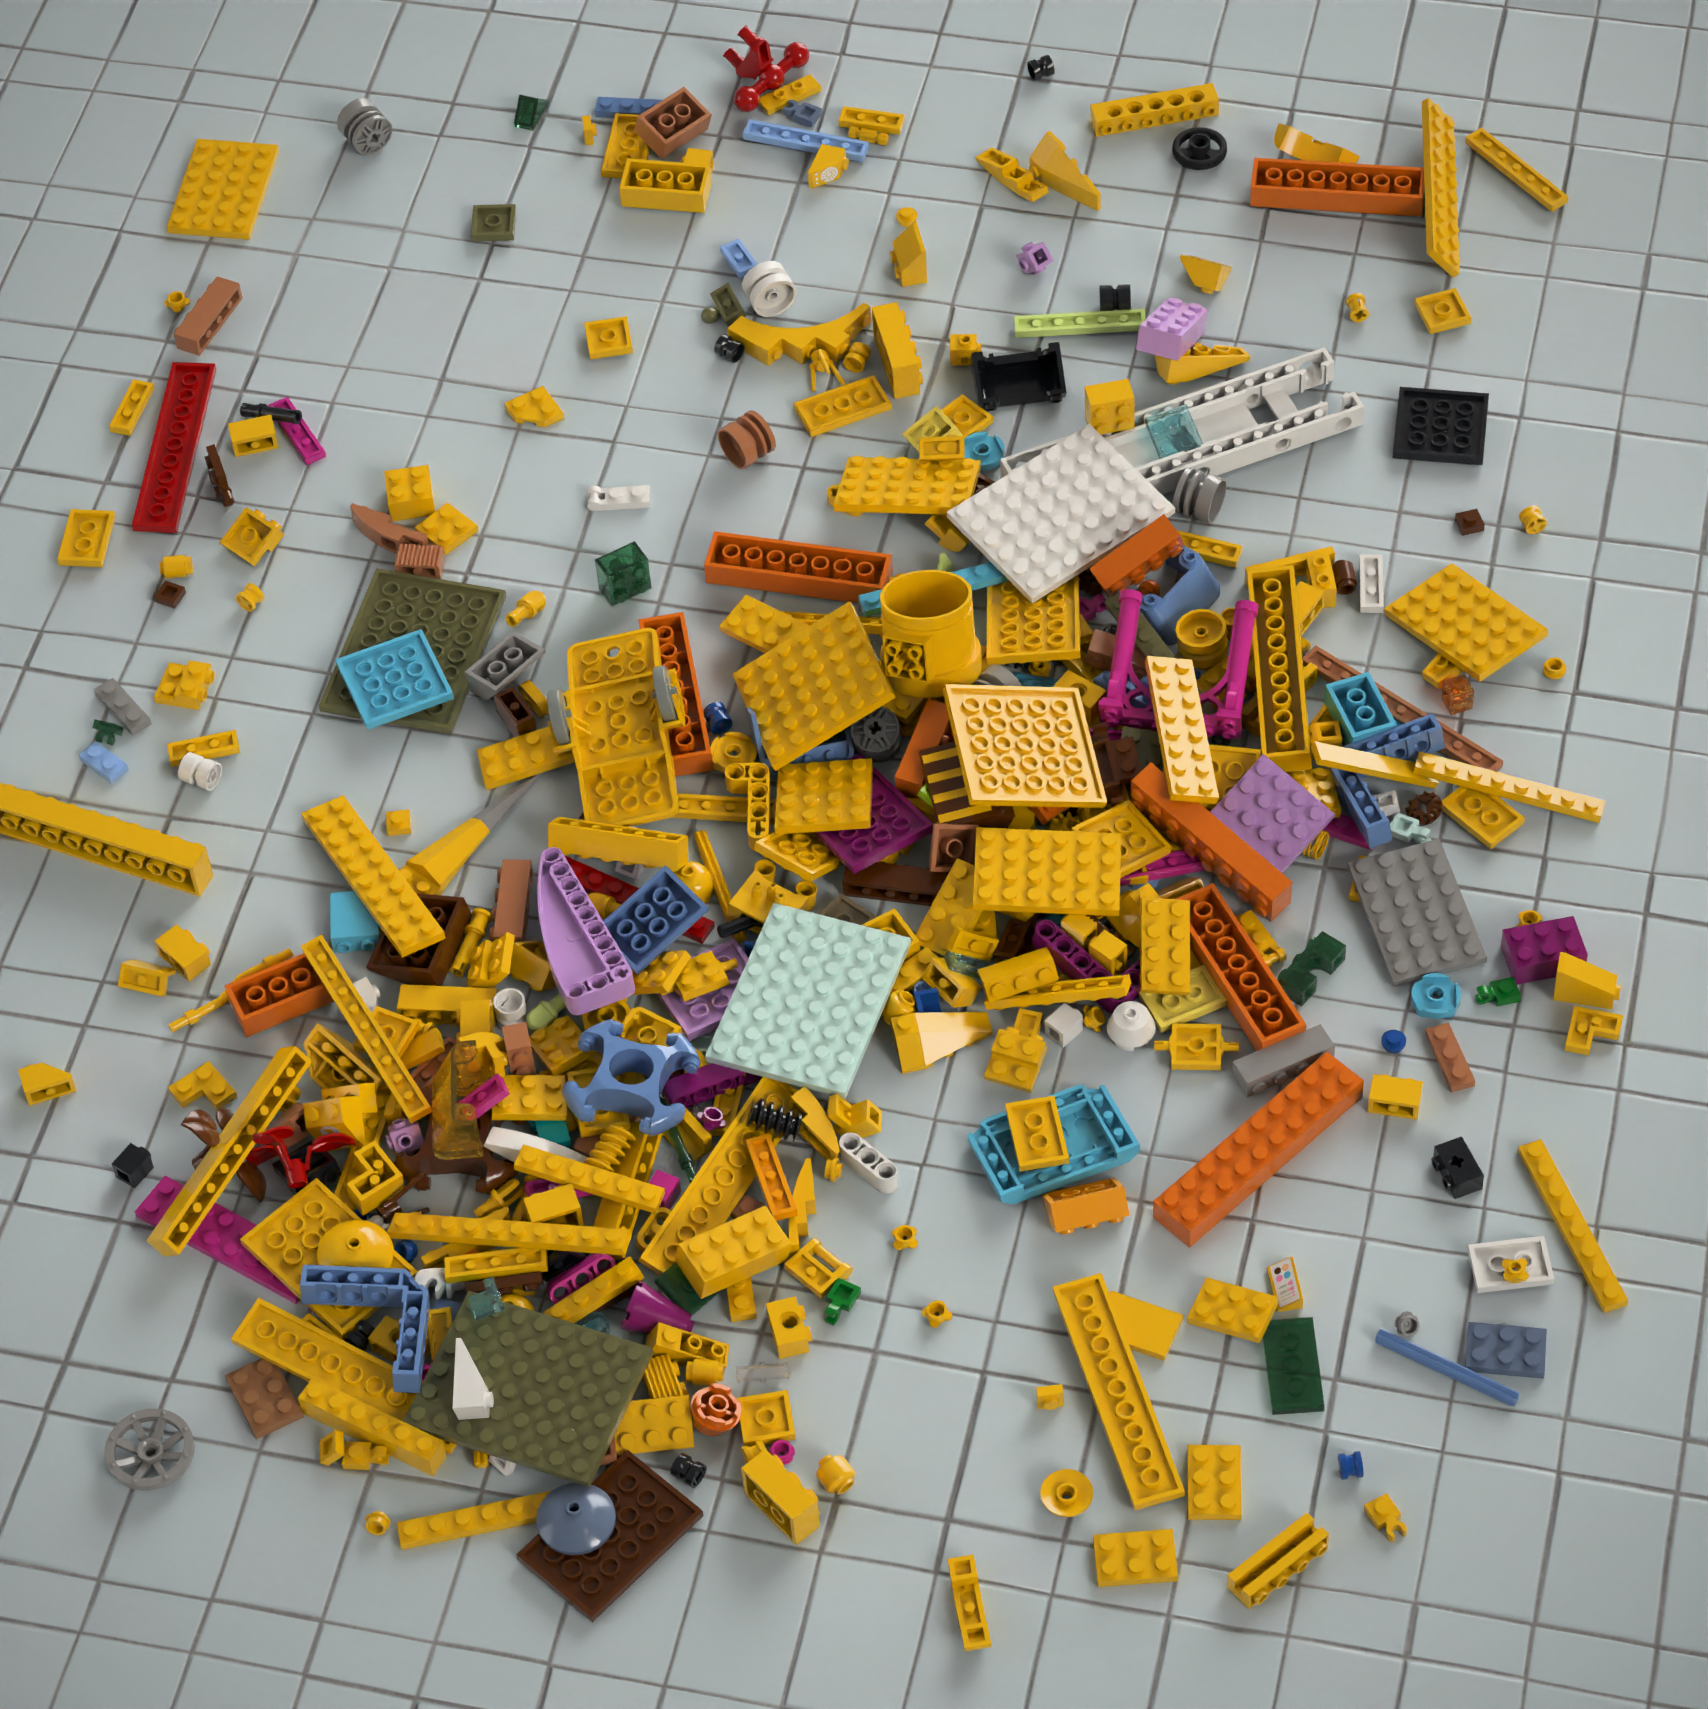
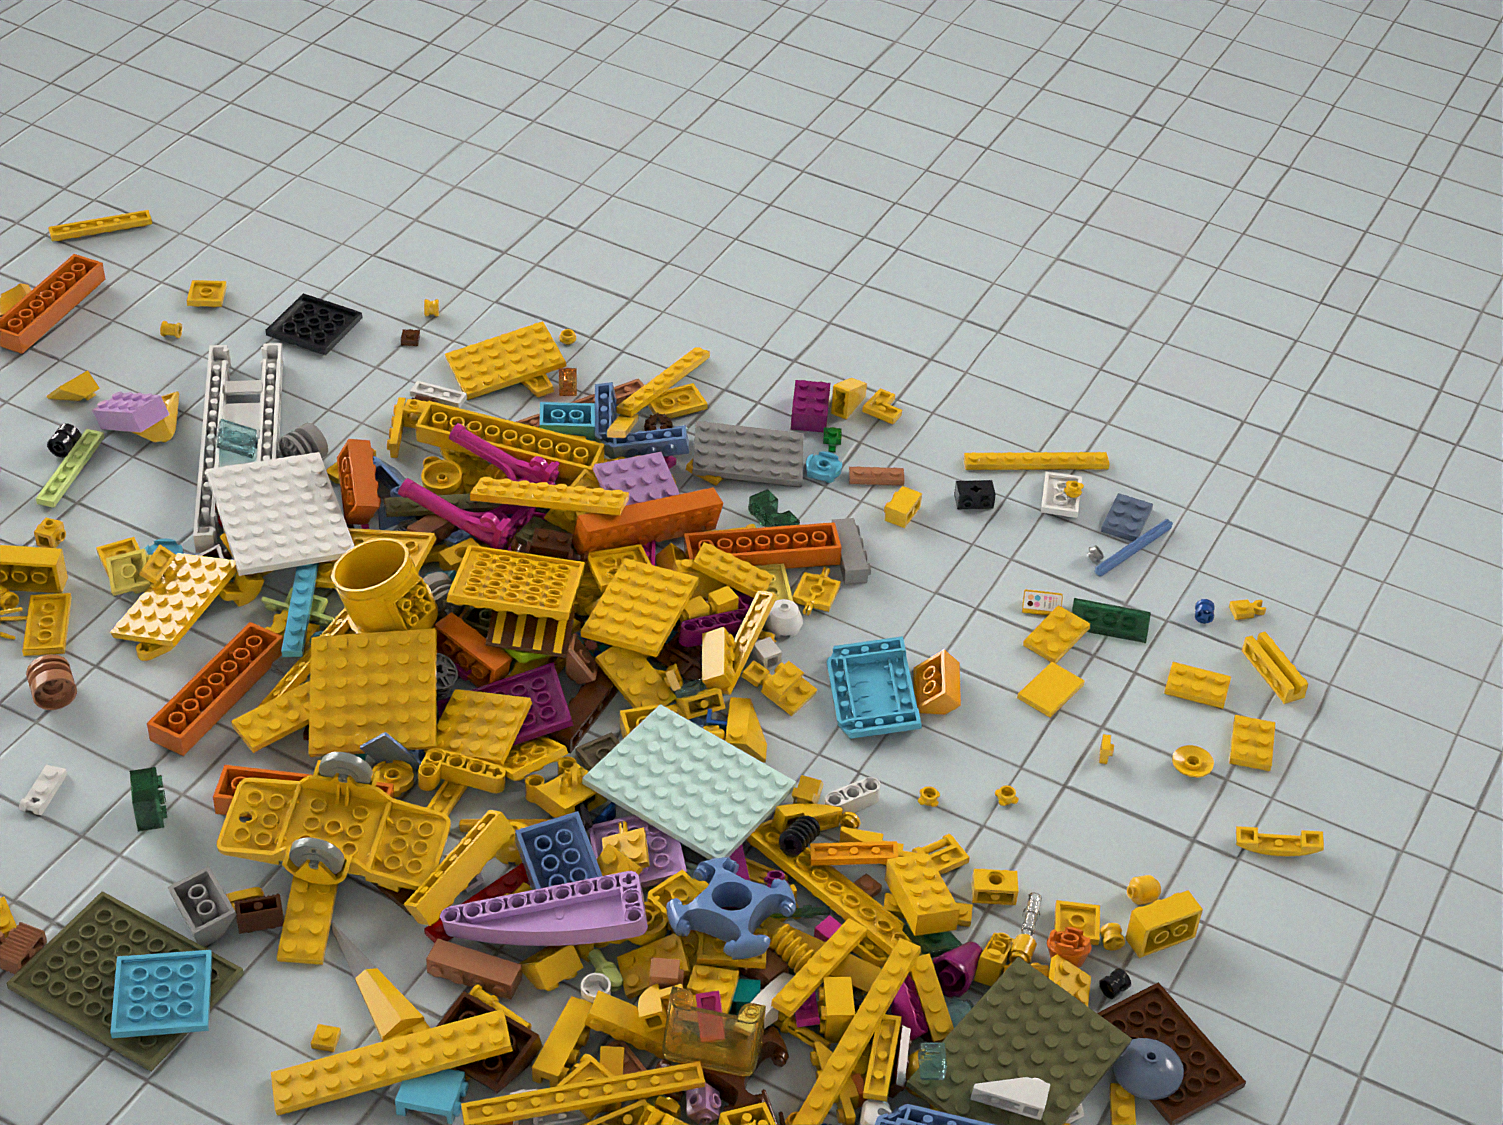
camera: 80 degrees left, 10 degrees down
yellow plate [466,932,515,988] -> none
yellow arm [473,1179,524,1218] -> none
yellow arm [505,591,546,627] -> none
dark pink plate [769,1440,795,1465] -> none
green plate [824,1278,861,1326] -> none
black windscreen [970,342,1067,412] -> none
yellow plate [1005,1095,1069,1172] -> none
yellow plate [1053,1273,1185,1511] -> none
yellow brick [1084,379,1135,435] -> none
orange brick [1153,1052,1364,1248] -> none
blue plate [1381,1030,1406,1054] -> none
yellow plate [1422,98,1460,277] -> none
yellow plate [1517,910,1542,927] -> none

